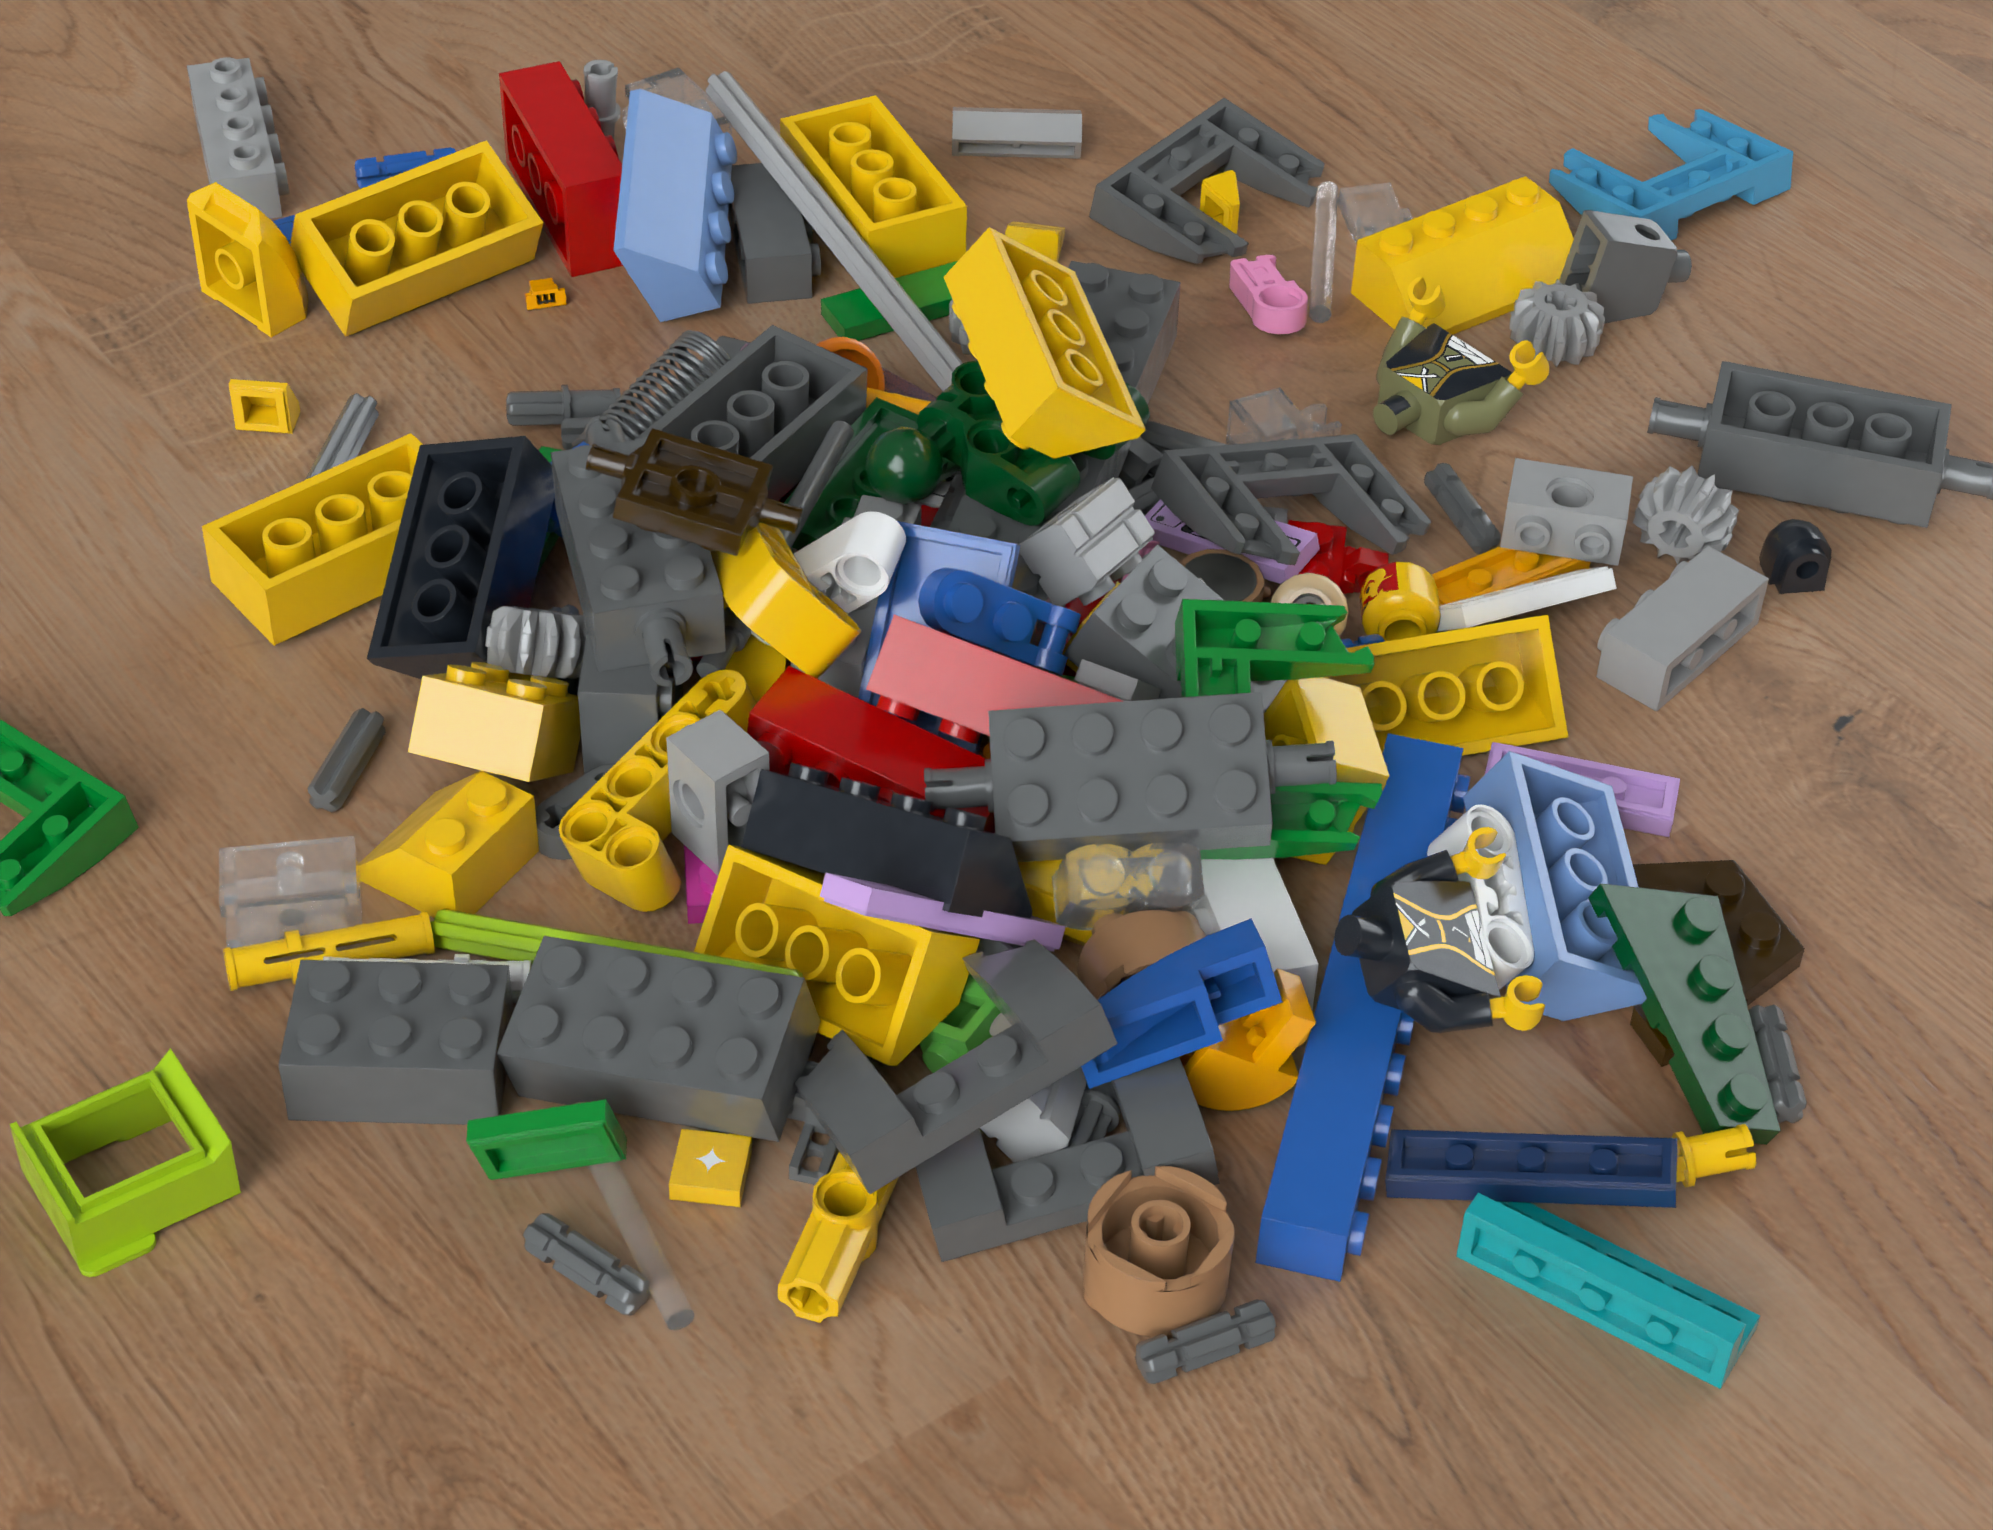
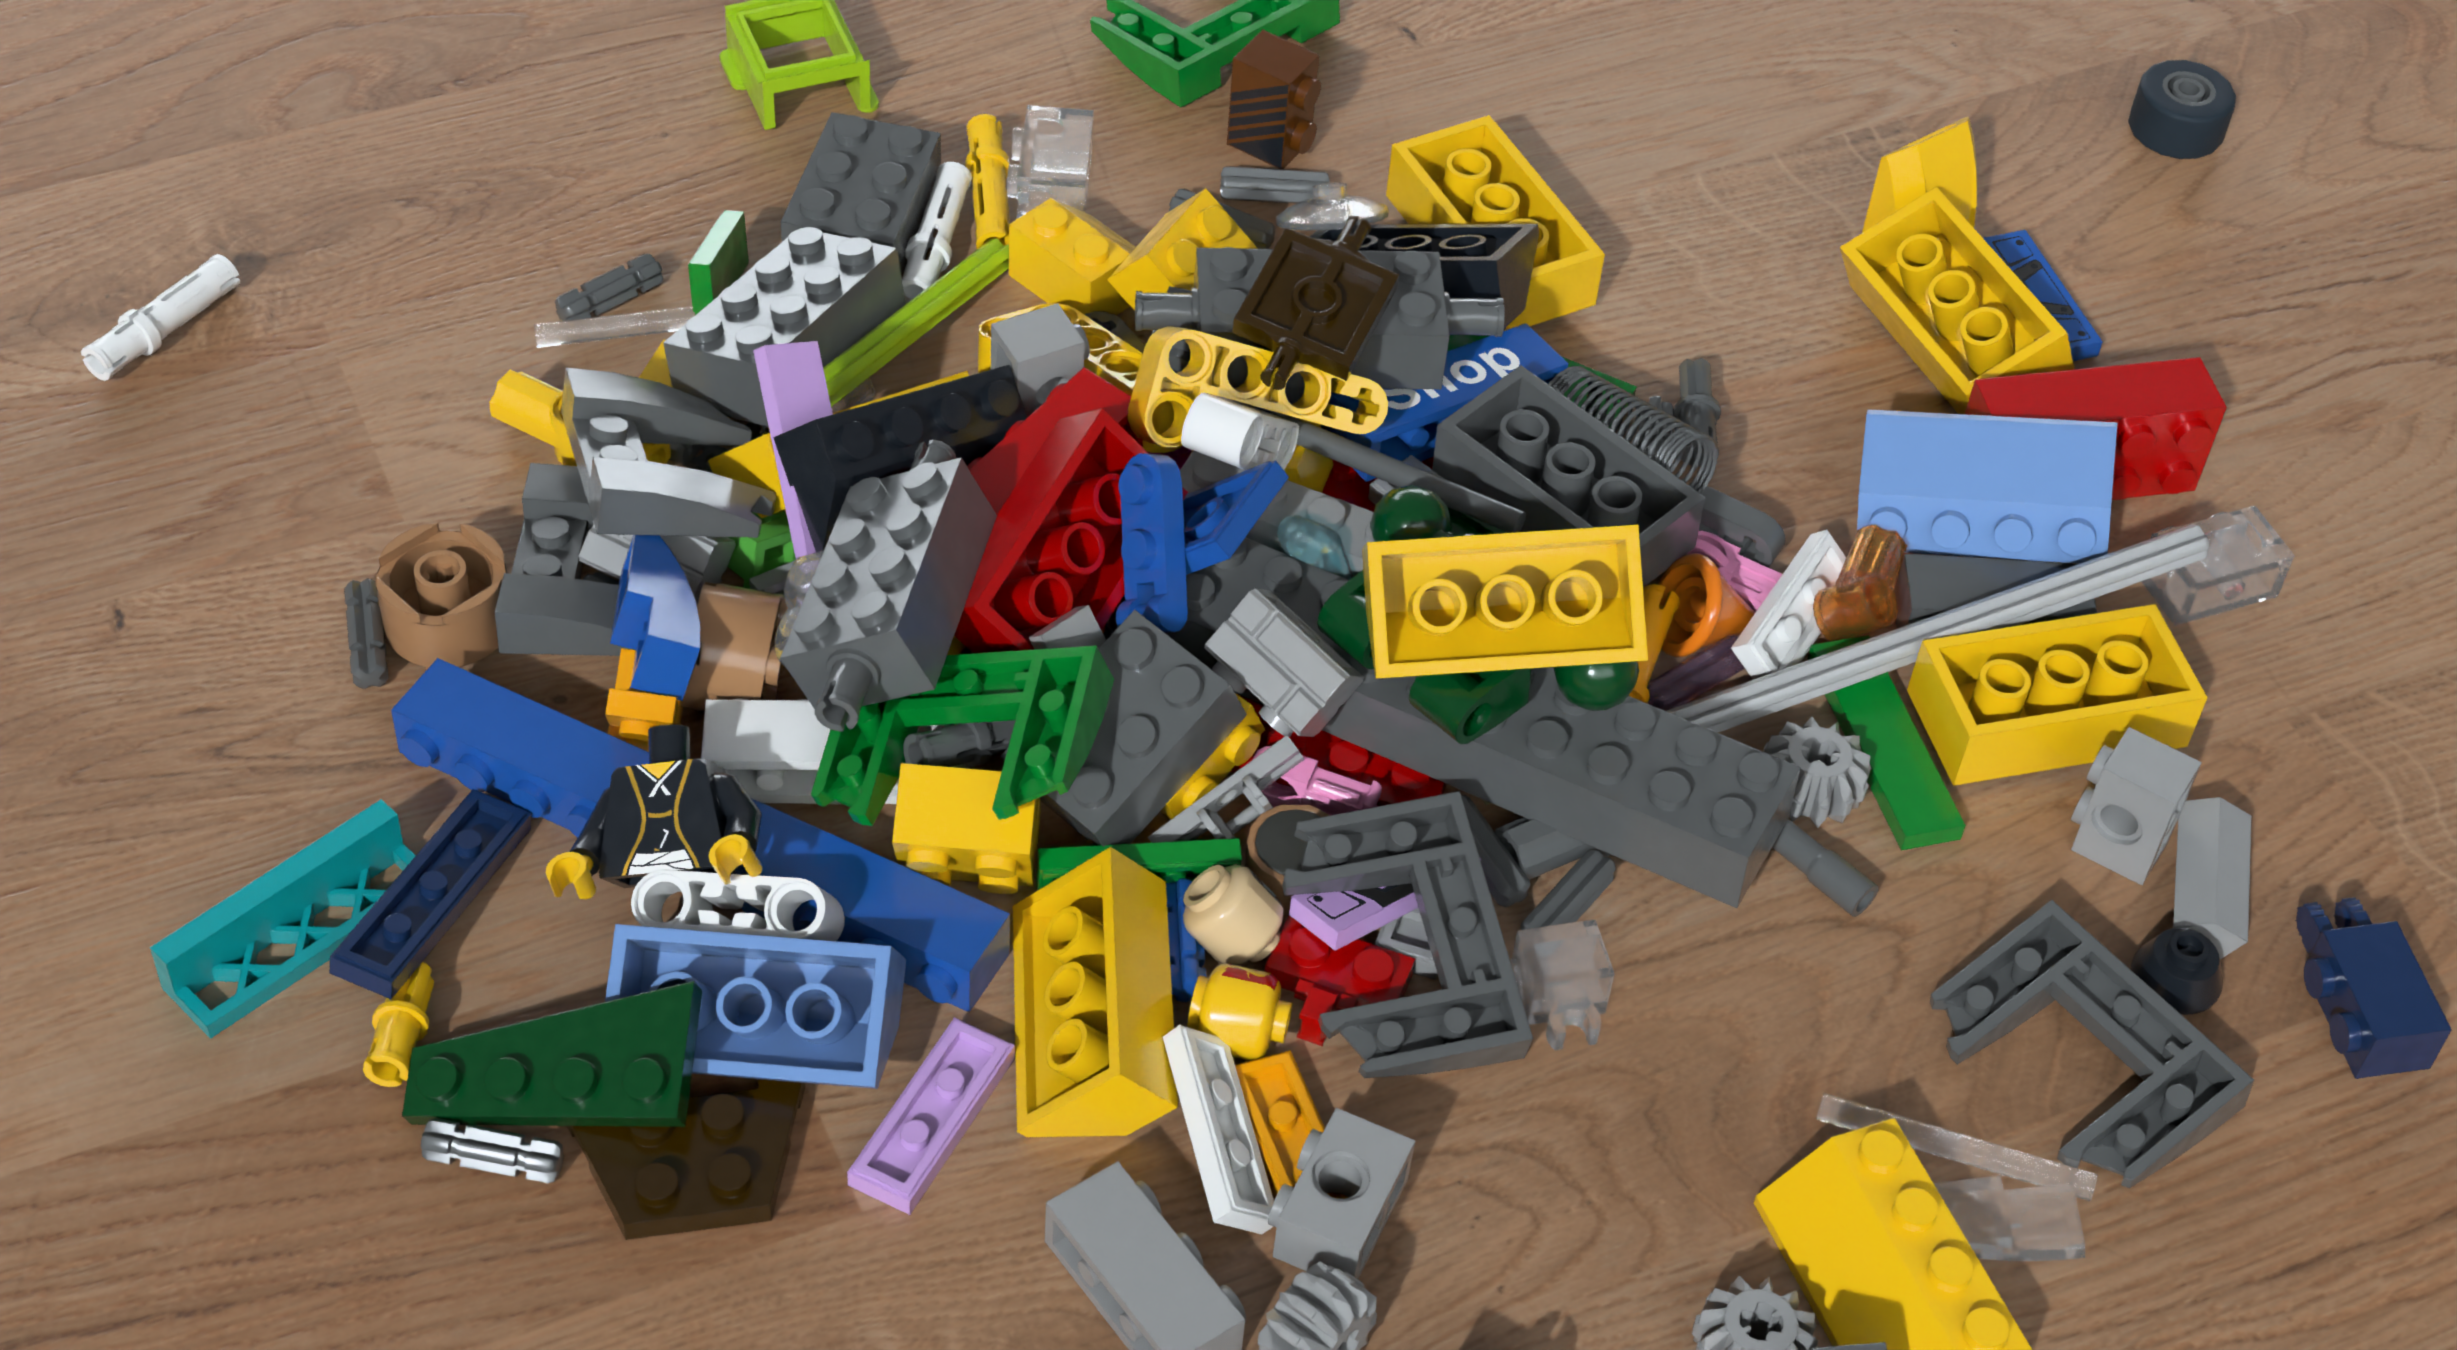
camera: 100 degrees right, 5 degrees up
light grey brick [187,57,289,219] -> none
yellow slope [229,379,300,434] -> none
axle [305,393,379,480] -> none
blue axle [354,147,456,189] -> none
light grey axle [584,60,621,139] -> none
yellow slope [1005,221,1065,262] -> none
yellow slope [1200,170,1240,234] -> none
bright pink piece [1229,255,1308,335] -> none
torso [1373,277,1549,445] -> none
dark grey axle [1424,463,1501,554] -> none
none -> dark grey axle [1220,166,1330,205]
none -> reddish brown brick [1227,30,1321,169]
none -> clear dish [1276,182,1389,231]
none -> white tile [1731,530,1859,680]
none -> clear orange piece [1813,524,1907,641]
none -> light grey brick [2071,727,2202,885]
none -> black wheel [2128,60,2236,159]
none -> black cone [2131,928,2223,1015]
none -> dark blue hinge [2295,897,2452,1079]

